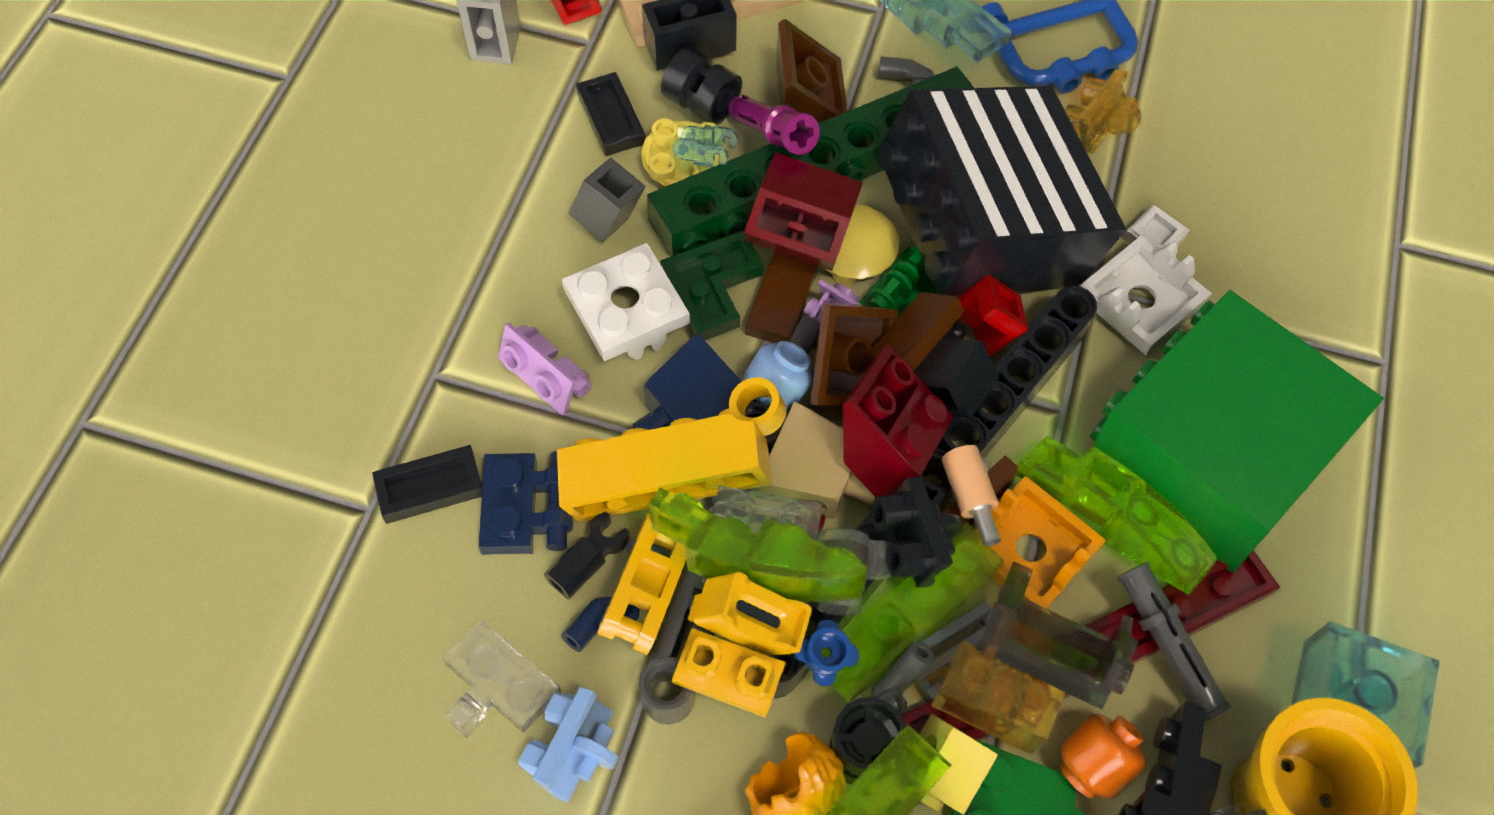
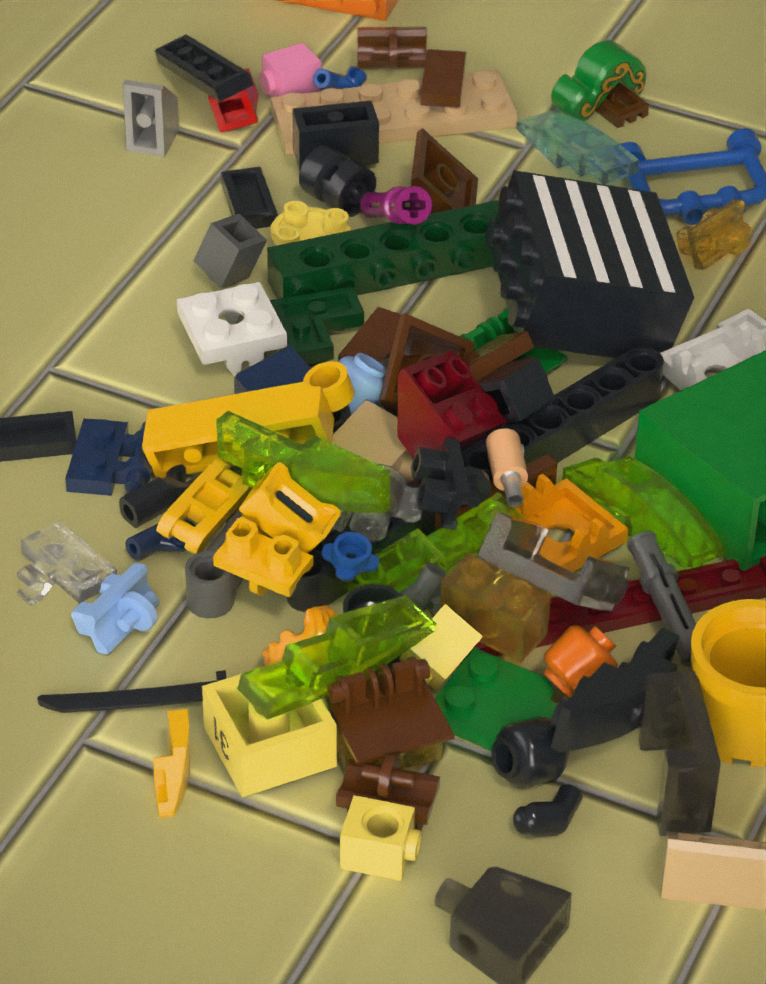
camera: 10 degrees right, 20 degrees down
lavender hinge [498,323,592,416] -> none
clear light blue piece [672,125,739,167] -> none
dark red slope [744,153,863,271] -> none
light yellow dish [824,205,900,285] -> none
red panel [958,274,1028,357] -> none

